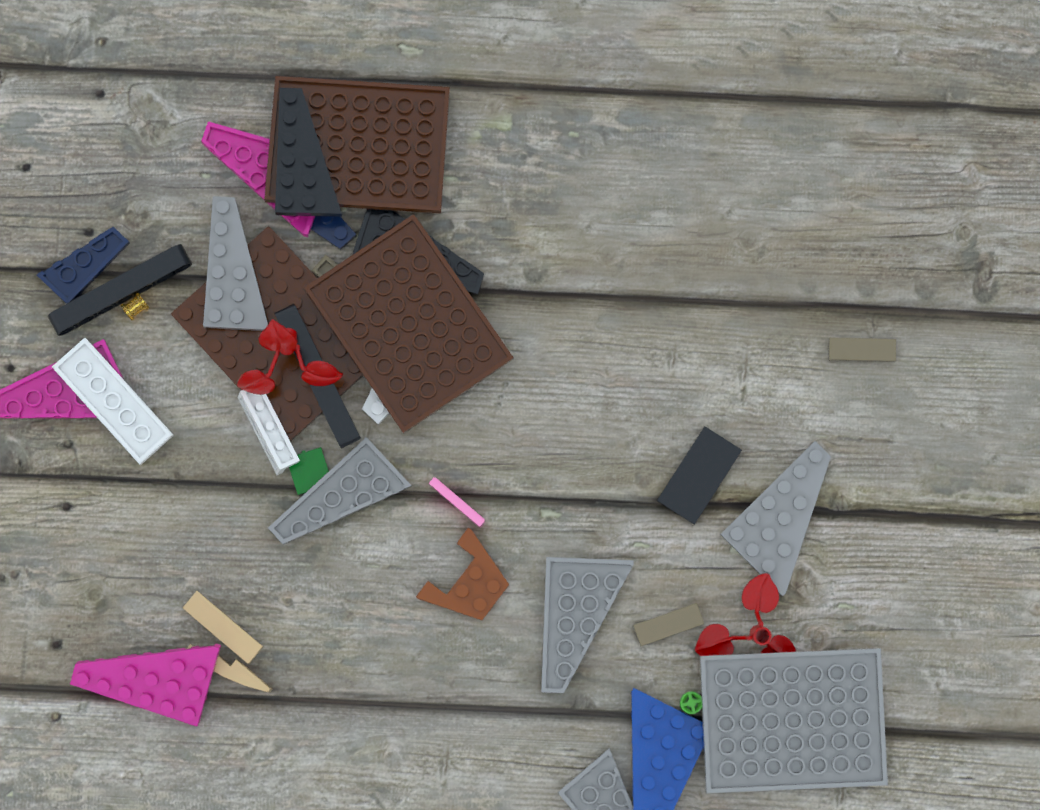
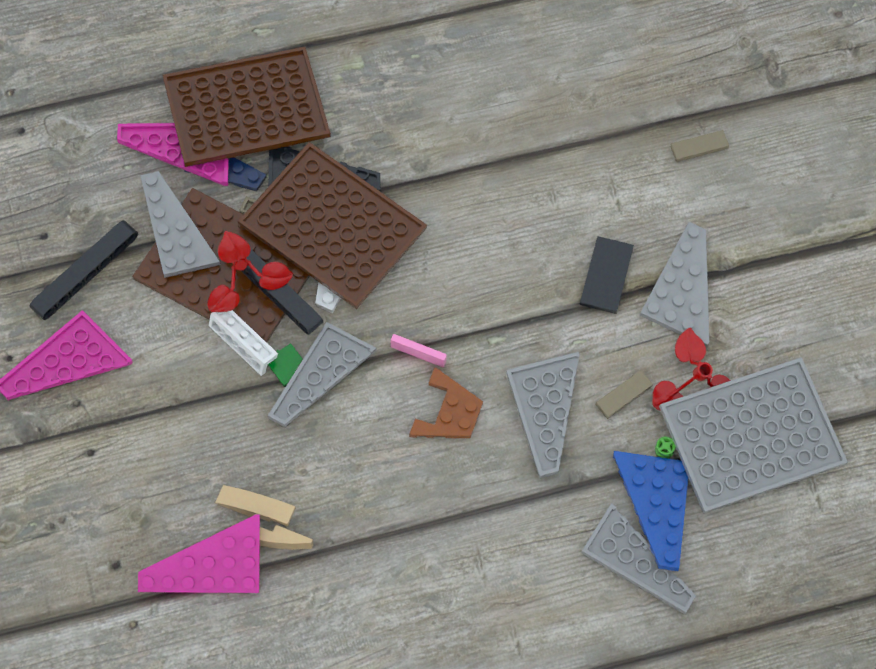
camera: 25 degrees left, 15 degrees down
dark blue wing [36,227,130,304] -> none
white tile [52,338,174,465] -> none
clear yellow bush [120,293,149,321] -> none
black wing [275,88,342,217] -> none

